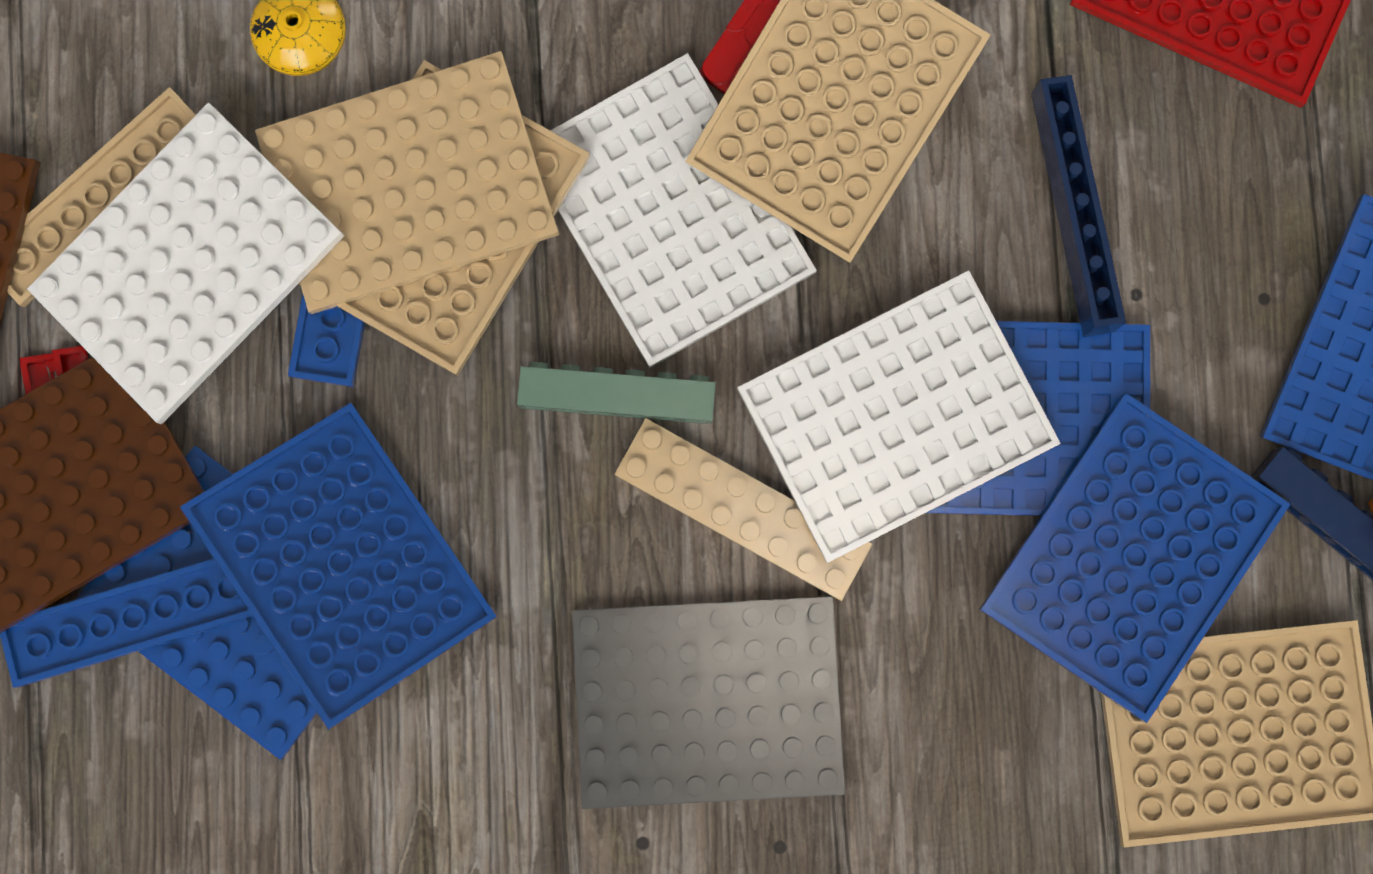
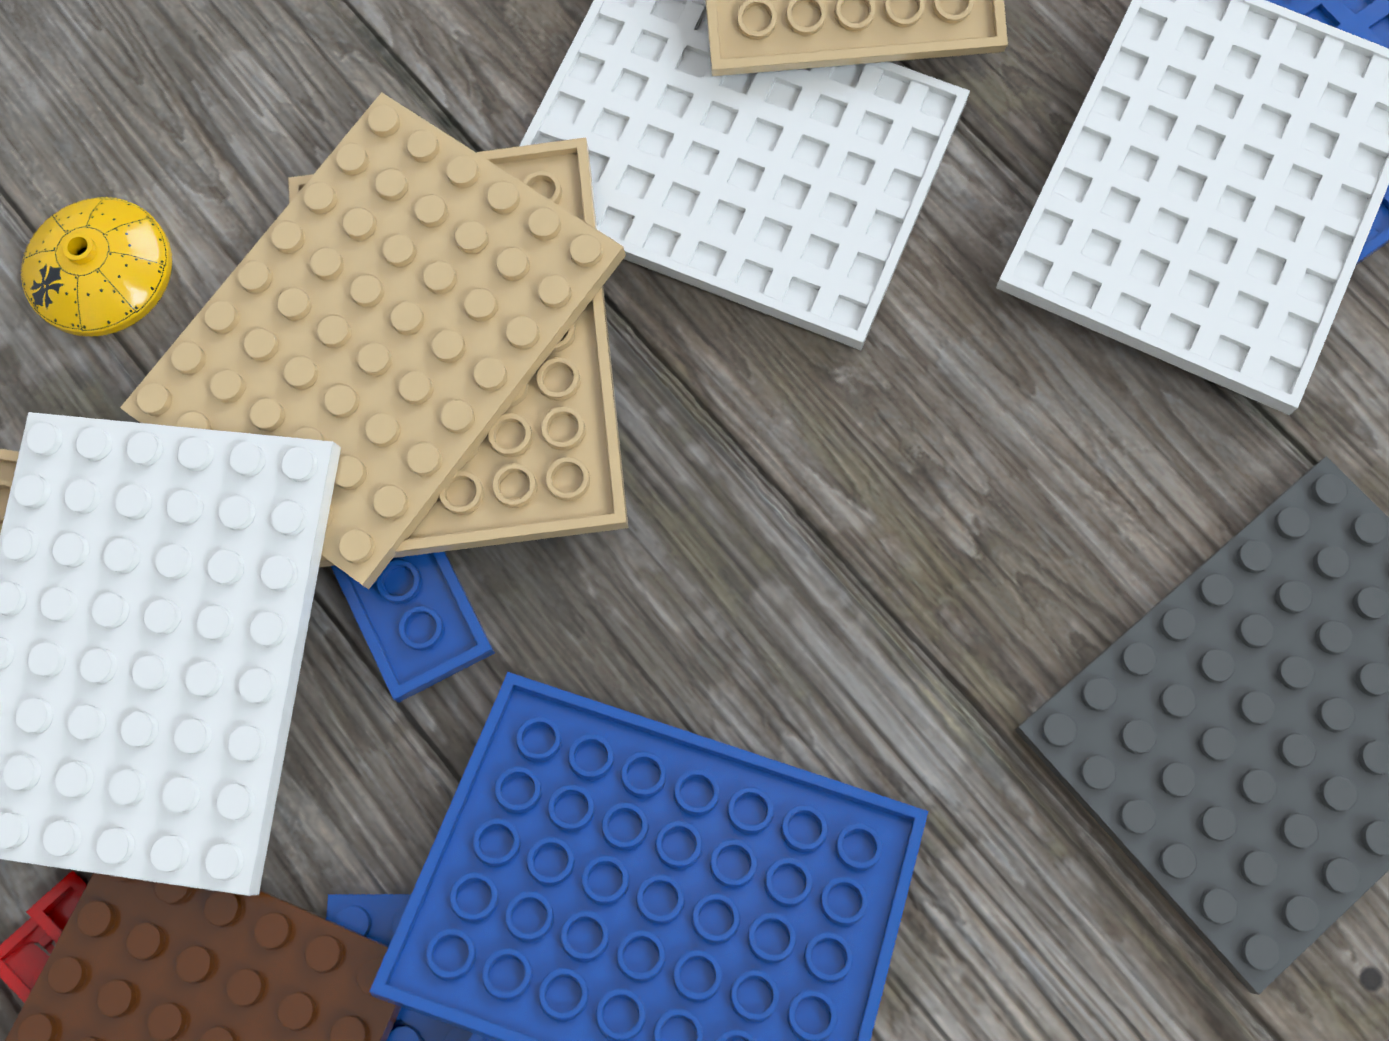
camera: 30 degrees left, 10 degrees down
sand green brick [517,362,716,424] -> none
tan plate [614,419,873,601] -> none

